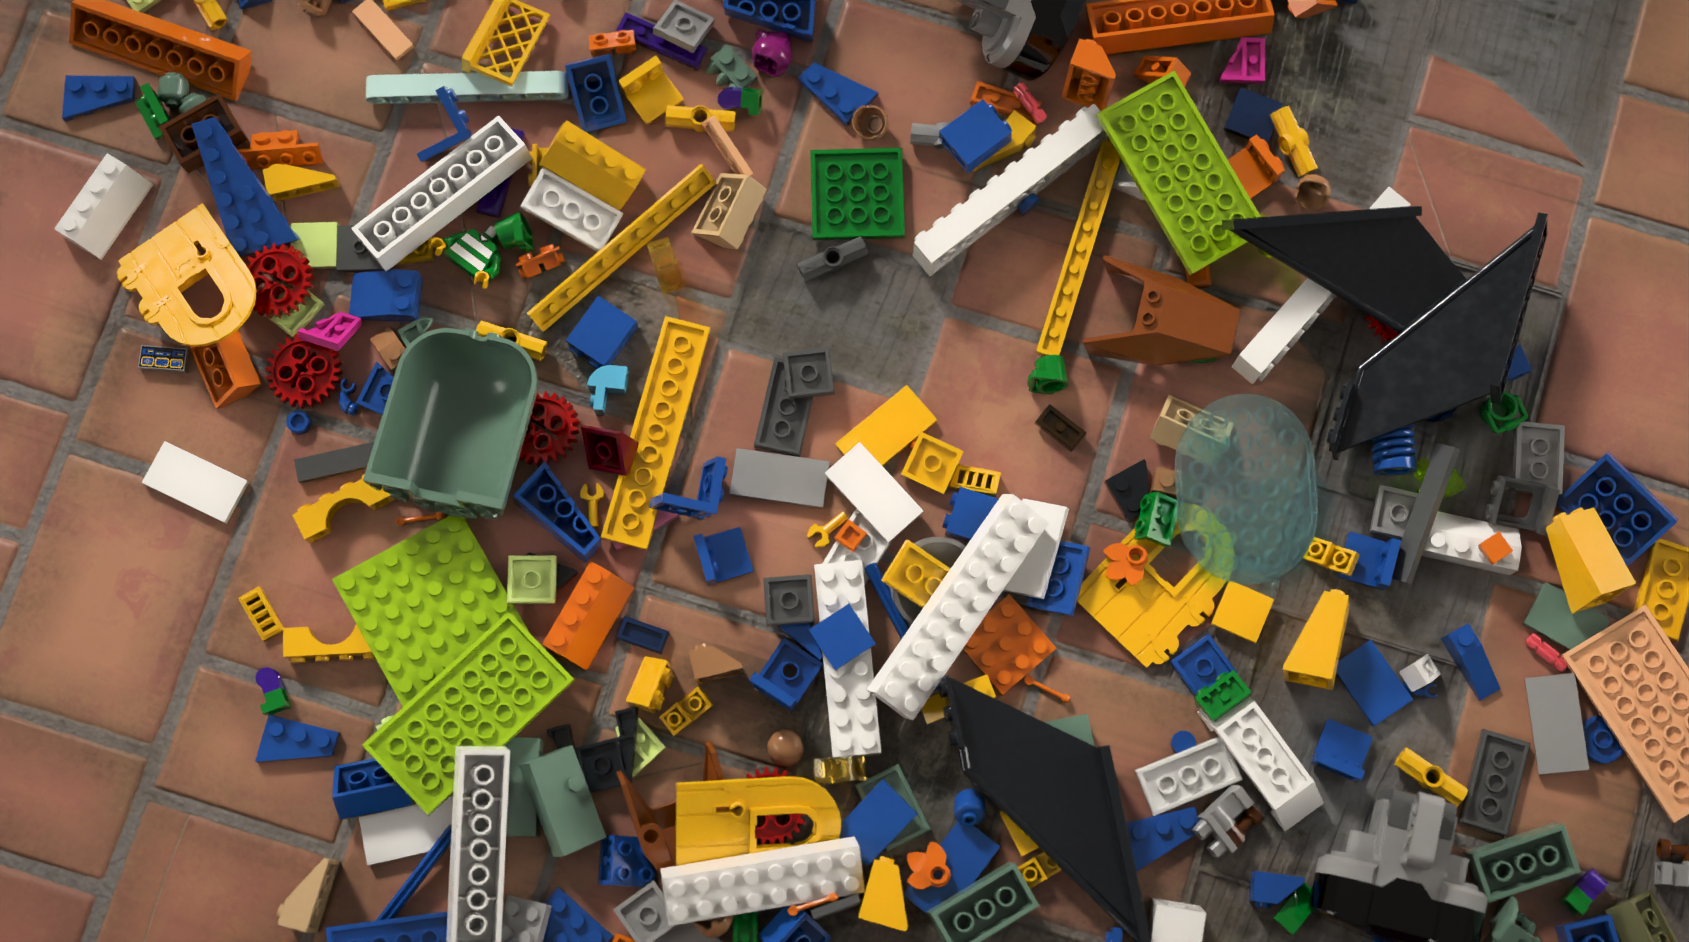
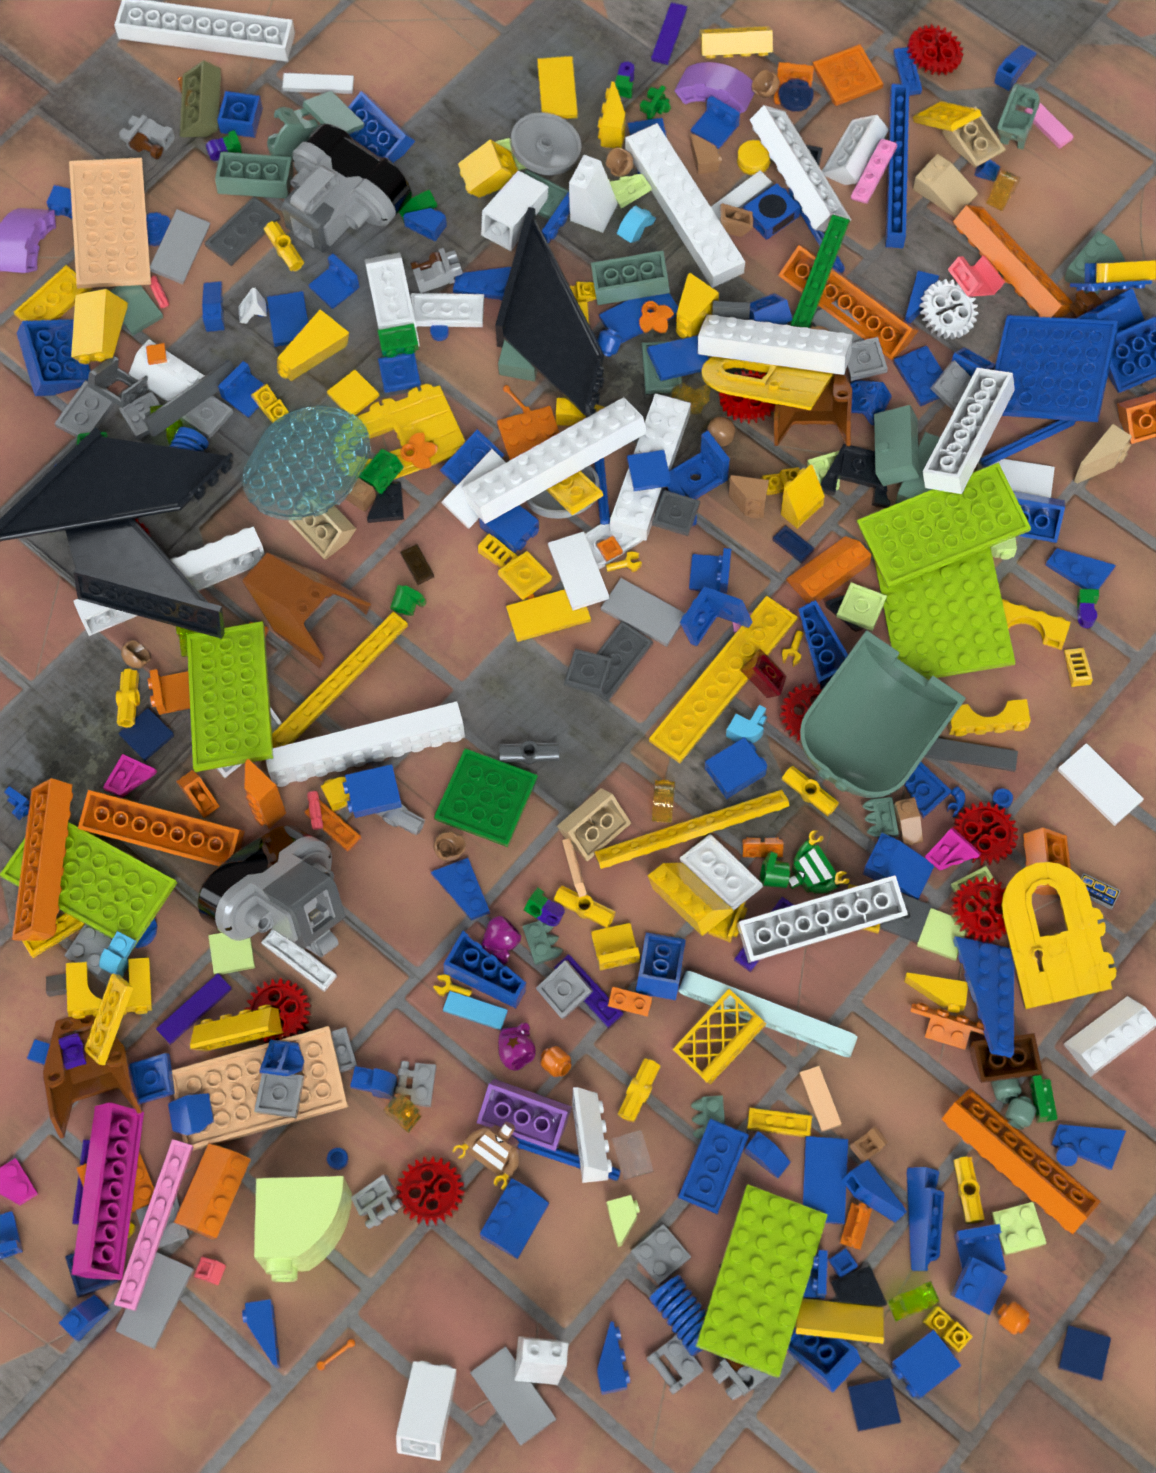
camera: 155 degrees left, 10 degrees down
blue bracket [417,86,473,162] -> none
orange hinge [788,893,838,916] -> none
none -> light grey plate [119,392,161,440]
none -> blue tile [1056,1144,1078,1166]

